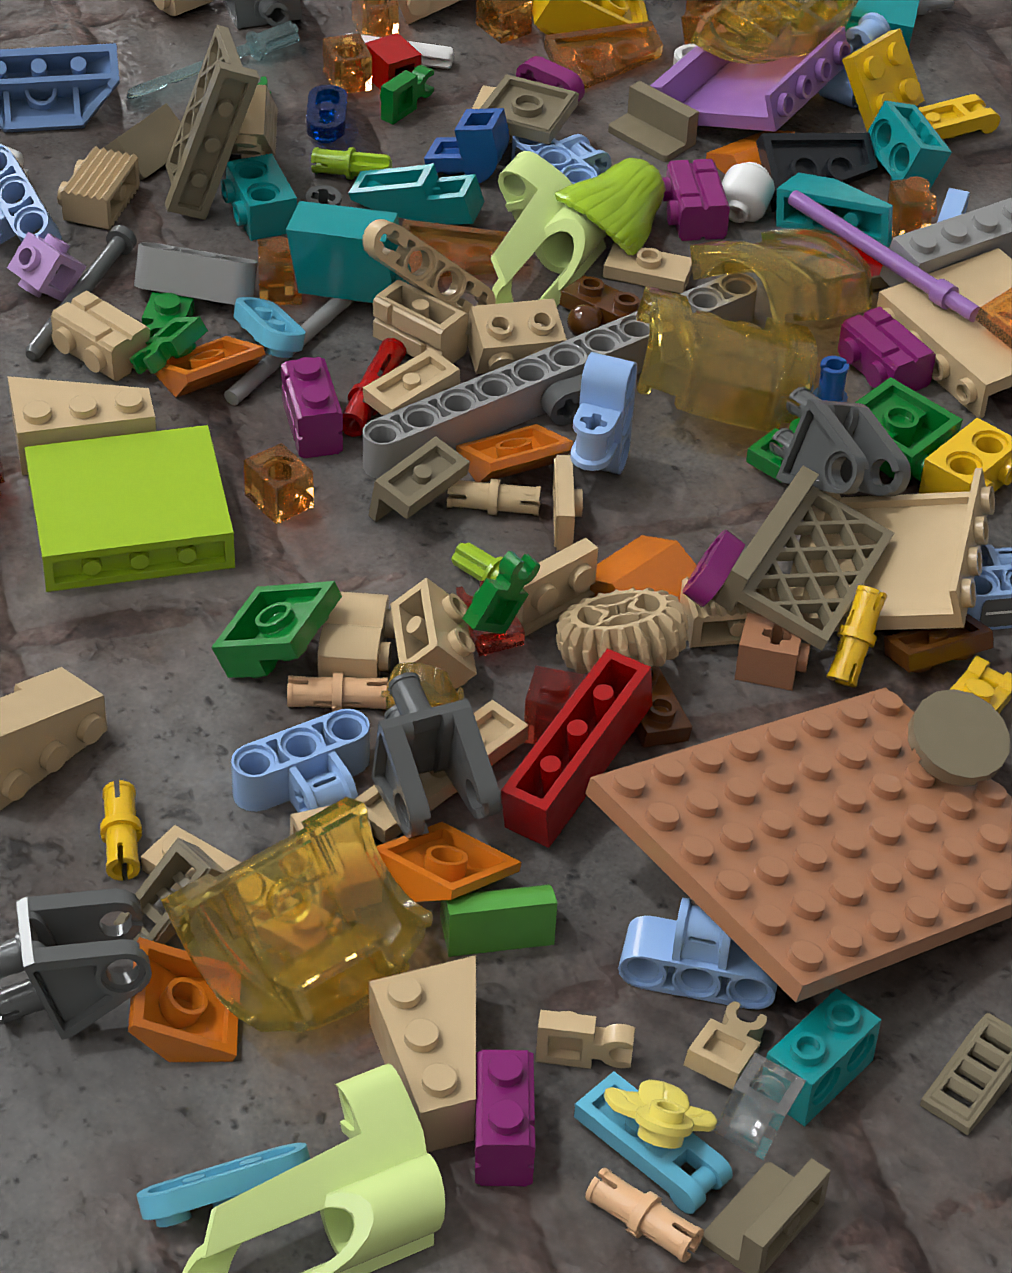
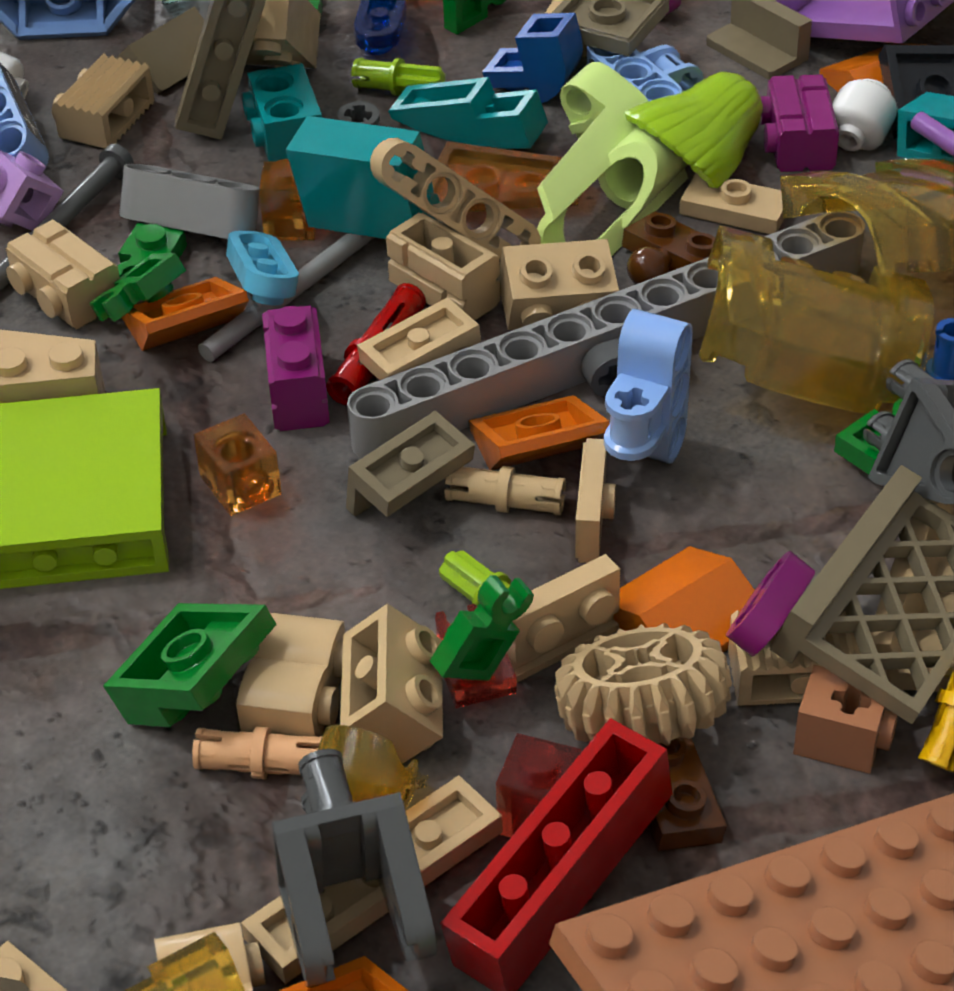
camera: 10 degrees right, 0 degrees up
light blue beam [231,709,370,813] -> none

